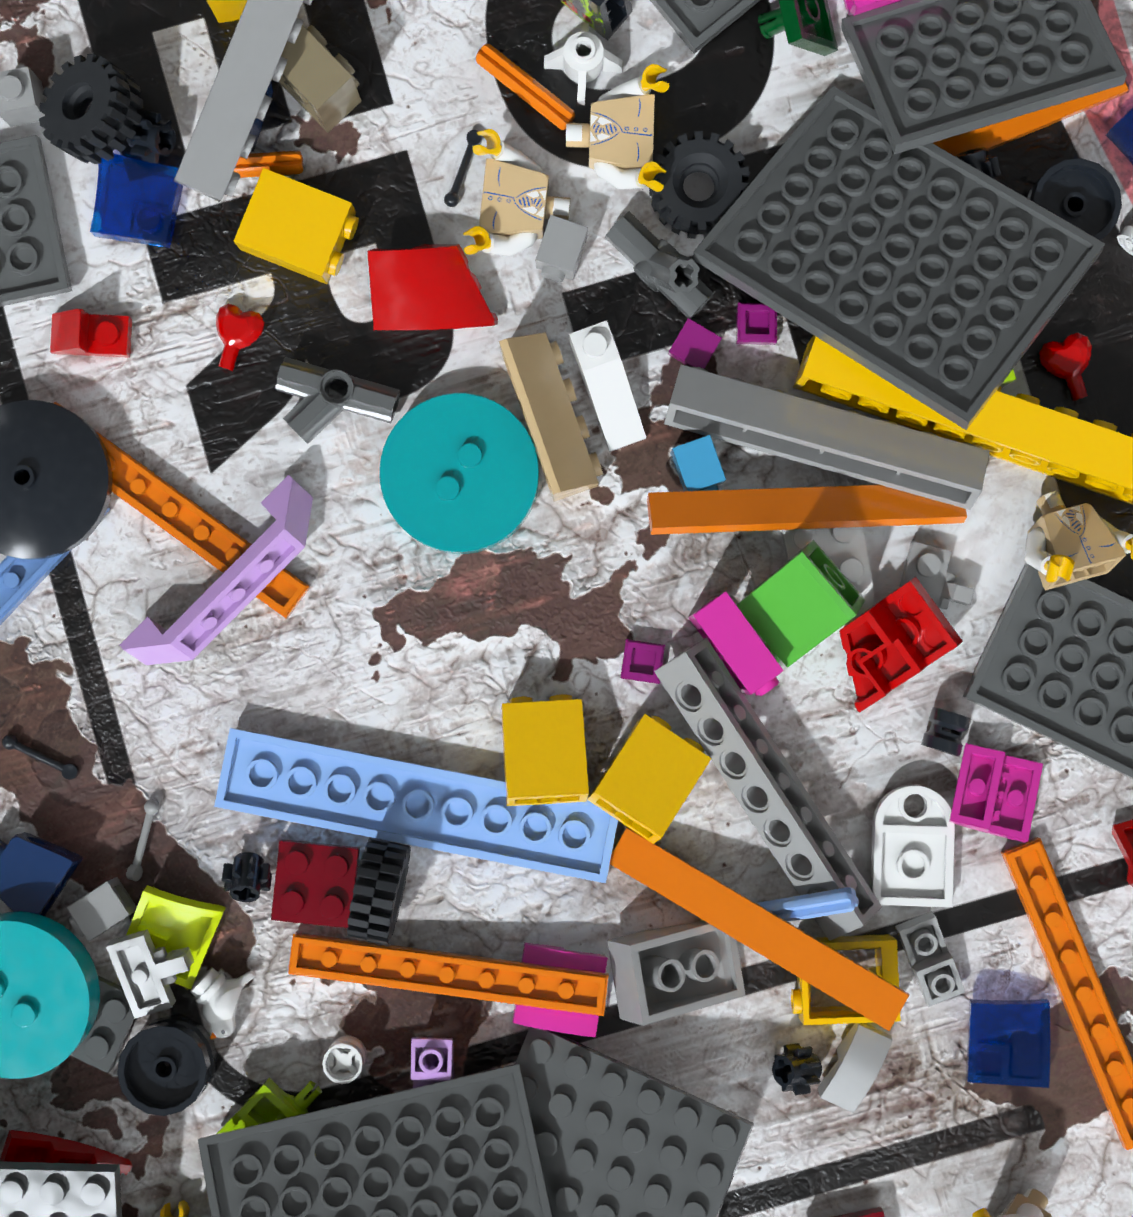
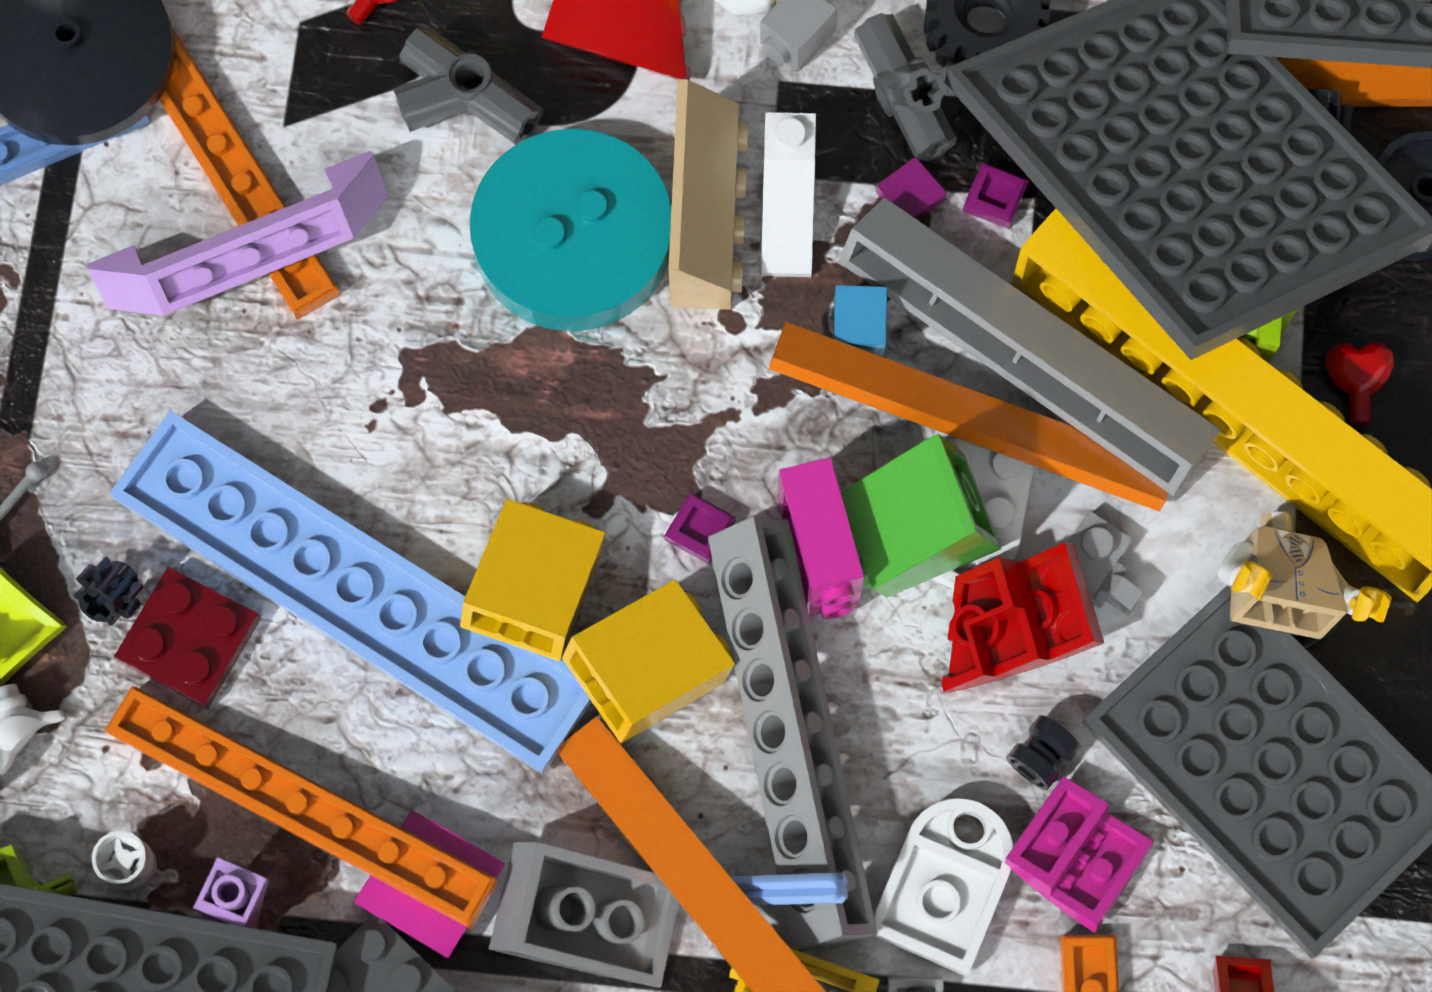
camera: 20 degrees right, 15 degrees down
black tyre [347,837,411,946] -> none

